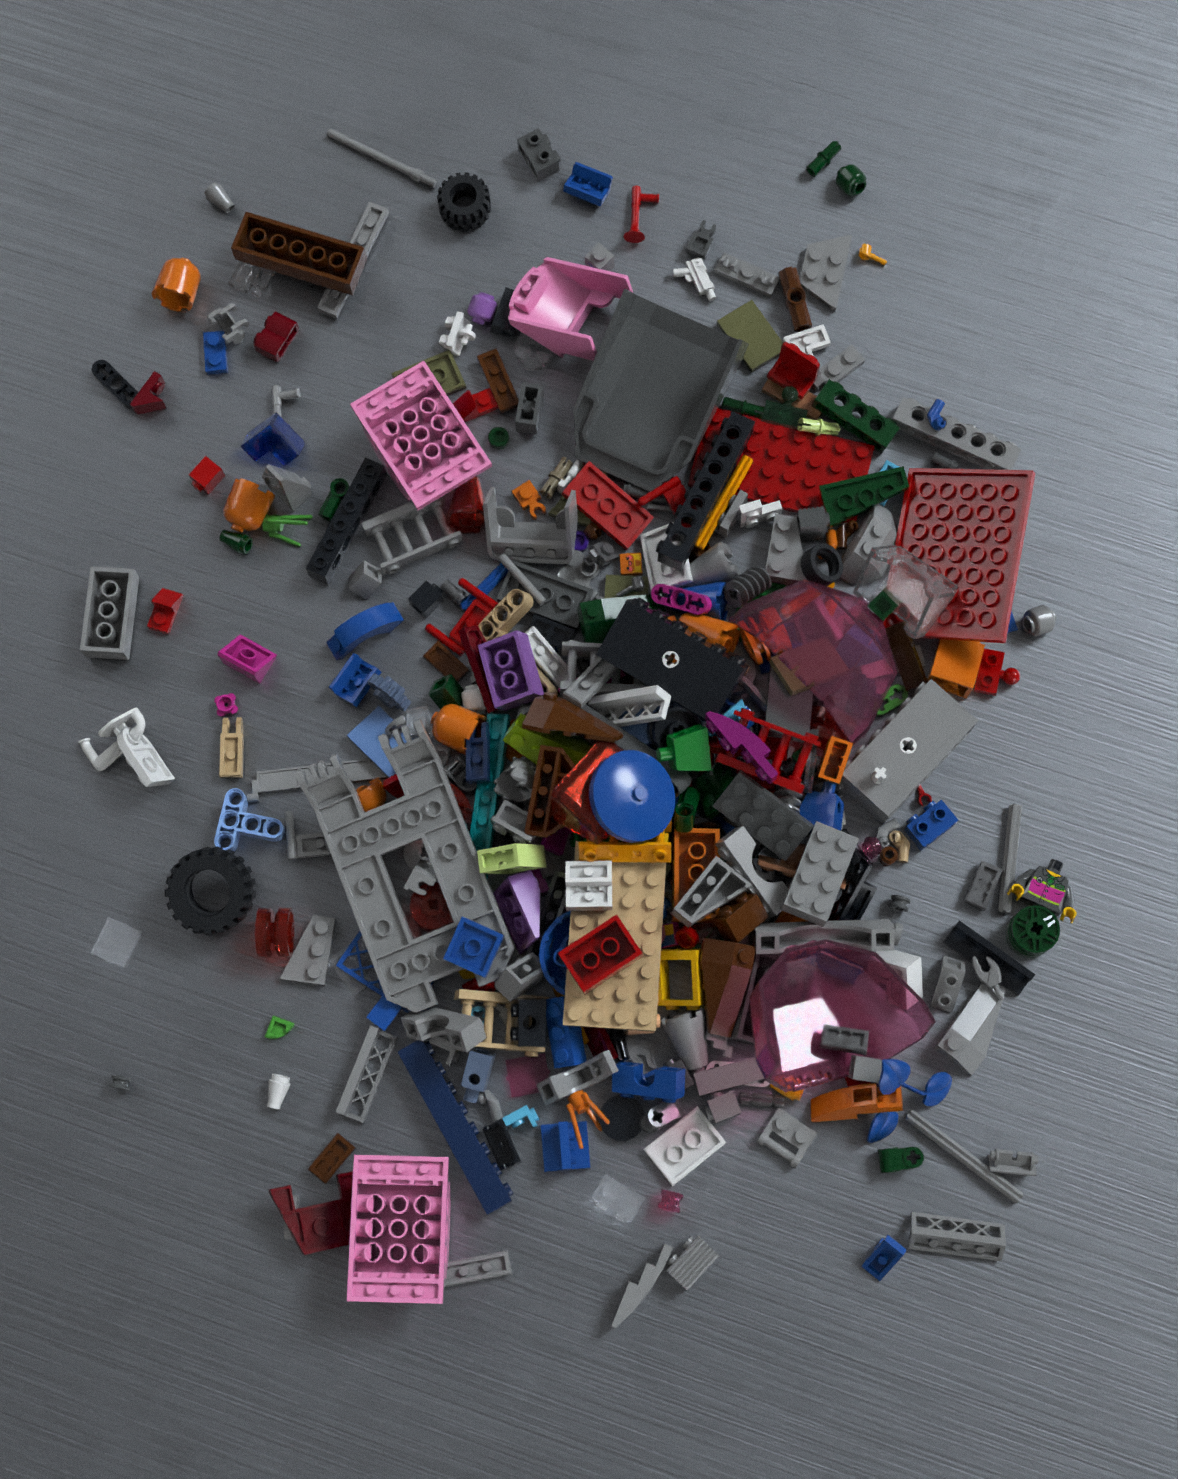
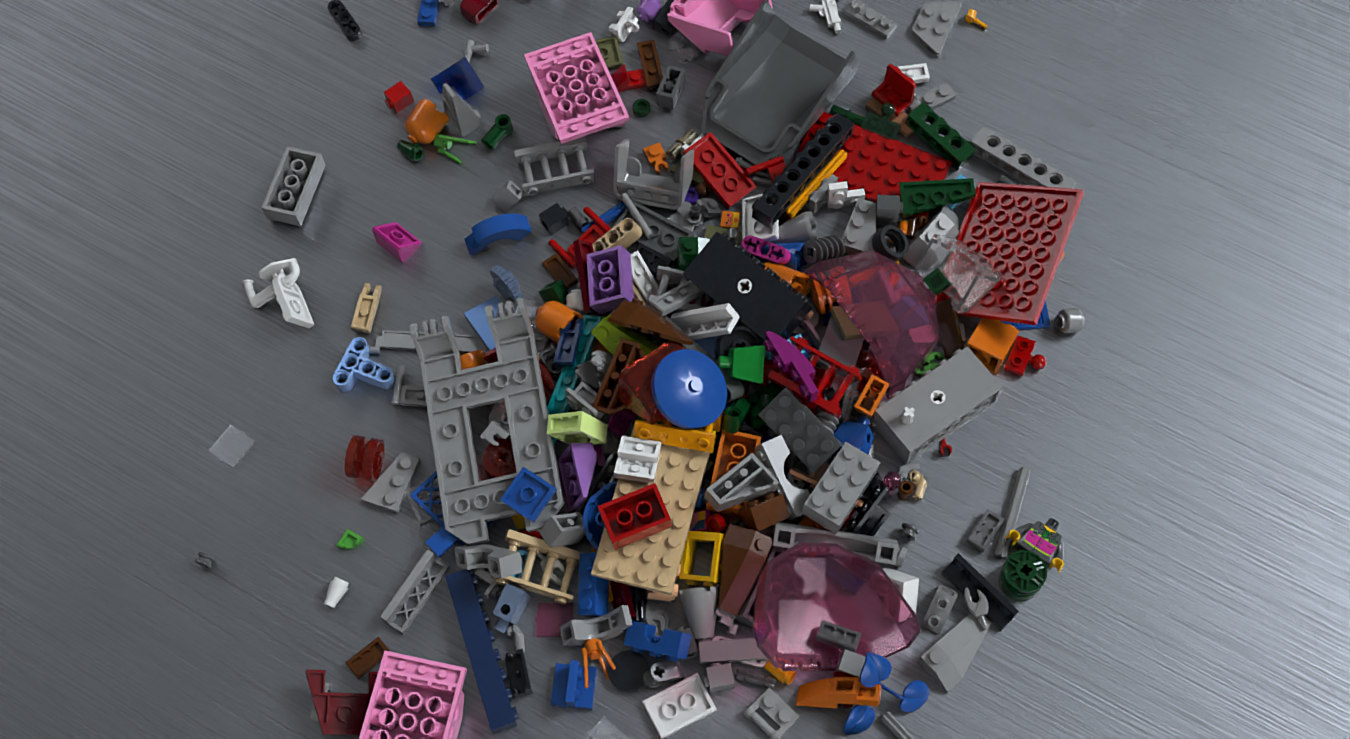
camera: 10 degrees right, 10 degrees down
dark red slope [130,371,167,414] -> none
red slope [147,588,184,635] -> none
black tyre [165,846,256,935] -> none
dark pink plate [214,693,238,717] -> none
black brick [306,457,387,585] -> none
blue bracket [329,653,382,707] -> none
clear red cone [446,476,485,534] -> none
medium azure bracket [502,1105,540,1129] -> none
black brick [510,998,546,1047] -> none
olive tile [717,300,783,373] -> none
reddish brown piece [778,266,812,332] -> none
yellowish green axle [797,417,840,436] -> none
blue brick [904,799,958,851] -> none
blue arm [927,399,946,430] -> none

